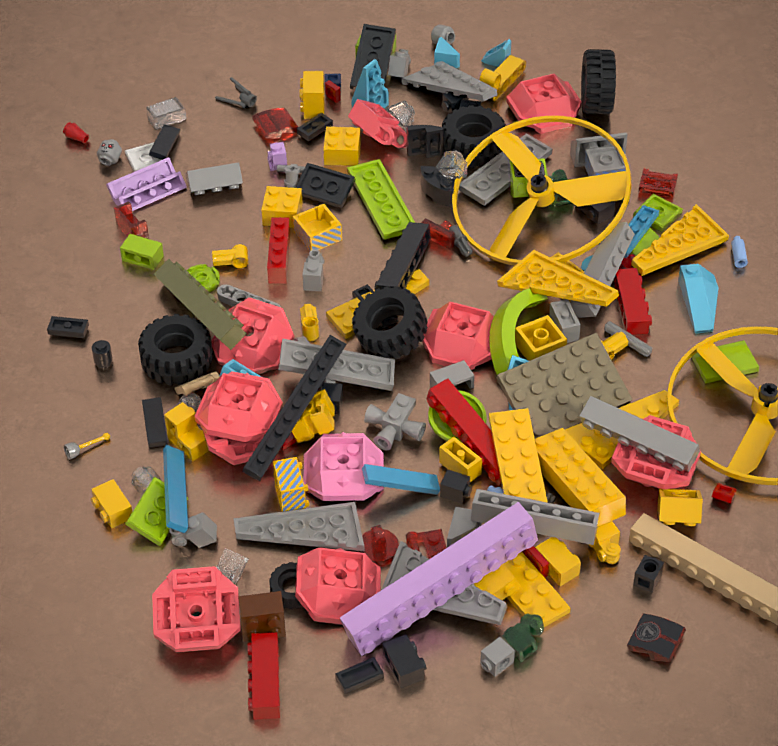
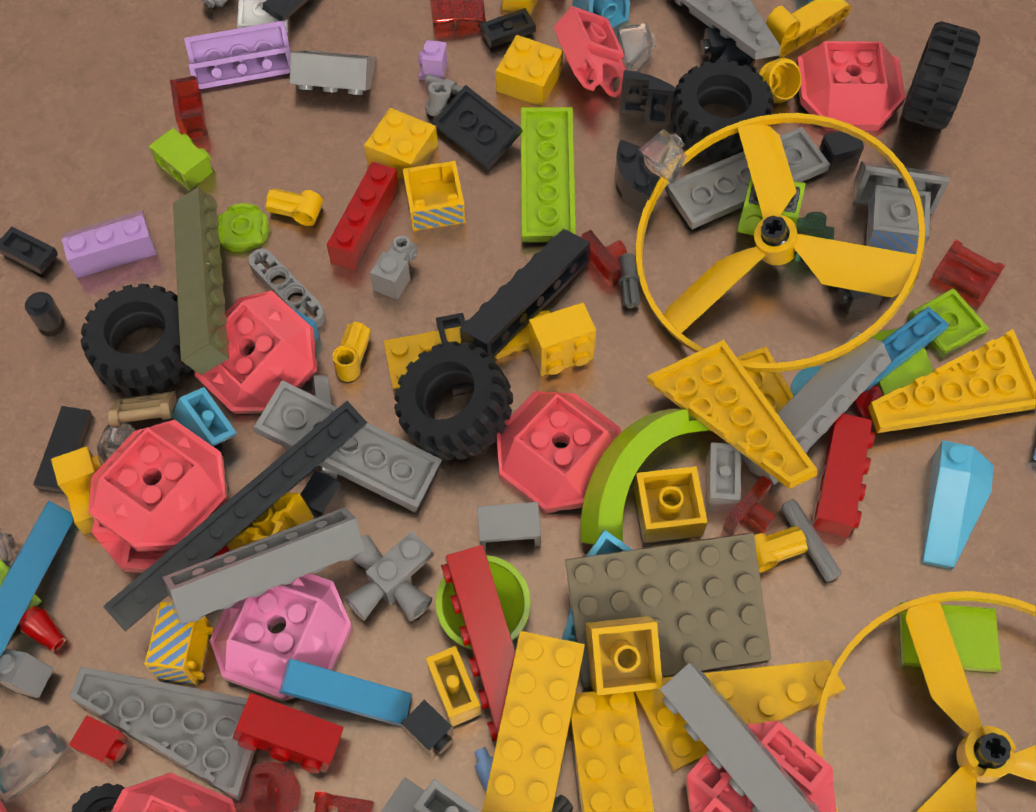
camera: 20 degrees right, 15 degrees up
none -> red cone [18,606,66,652]
none -> lavender slope [61,210,157,279]
none -> red brick [69,715,129,769]
none -> light grey brick [162,507,365,624]
none -> red brick [232,693,344,774]
none -> yellow brick [529,302,596,376]
none -> yellow brick [585,616,663,696]
none -> clear red tile [723,475,776,535]
none -> yellow helmet [758,57,801,103]
none -> black brick [819,131,864,172]

